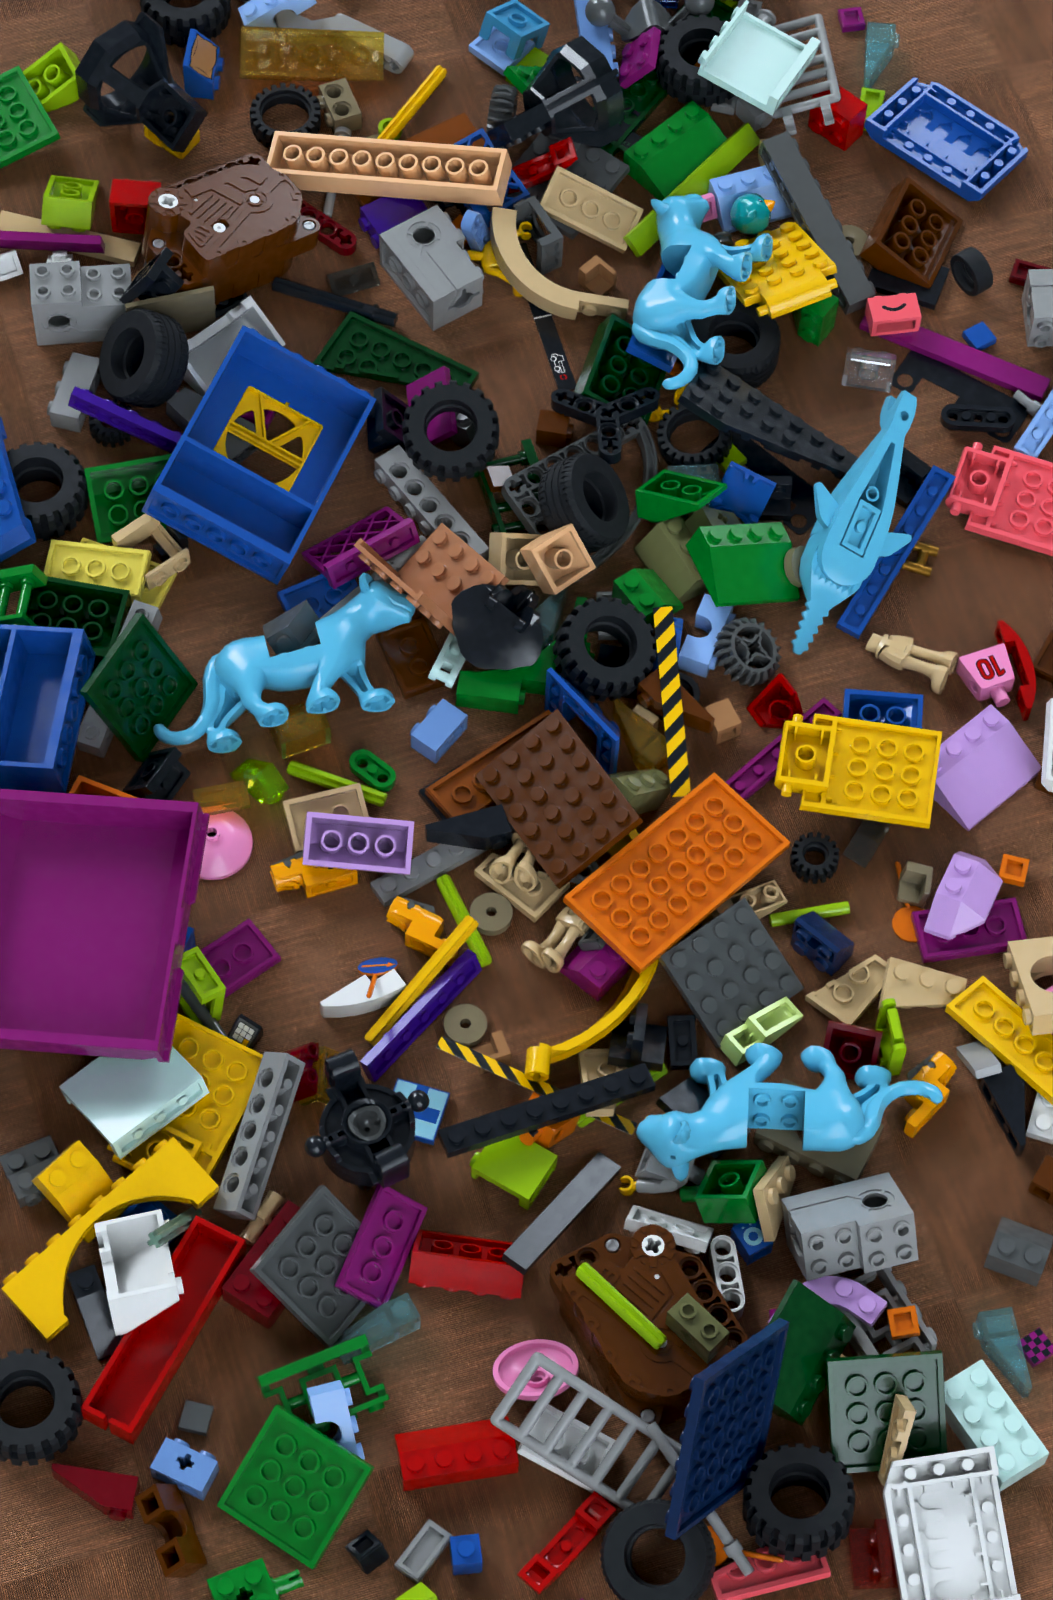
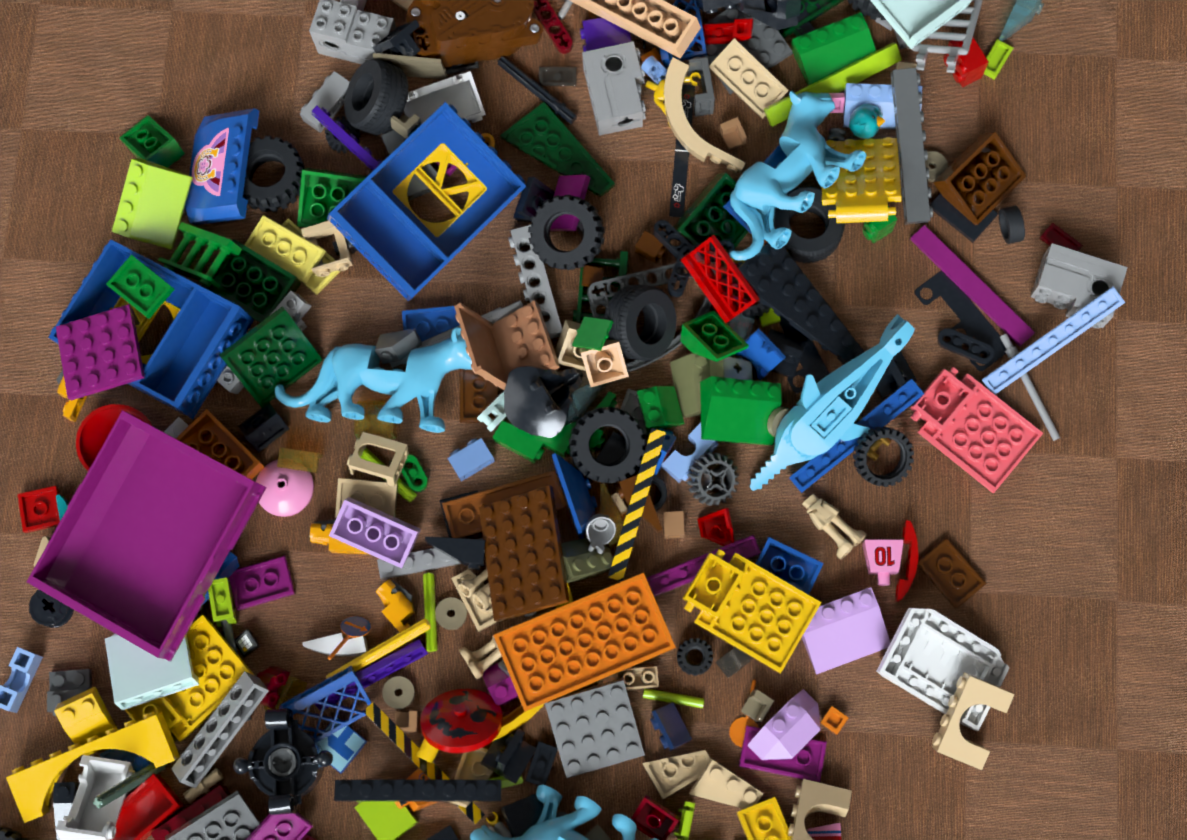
camera: 30 degrees right, 15 degrees up
clear neon green slope [229,758,289,804] -> none
magenta fence [301,506,420,589] -> none
yellowish green slope [720,996,804,1066] -> none
clear slope [841,347,897,393] -> none
blue slope [864,77,1029,201] -> none
coral brick [865,293,922,337] -> none
blue tile [962,321,997,351] -> none
none -> blue fence [279,666,372,741]
none -> tan panel [347,432,409,487]
none -> dark tan panel [390,114,421,139]
none -> red dish [420,689,503,753]
none -> green piece [572,317,613,351]
none -> light grey piece [585,514,616,554]
none -> red fence [681,235,760,324]
none -> black tyre [853,426,914,487]

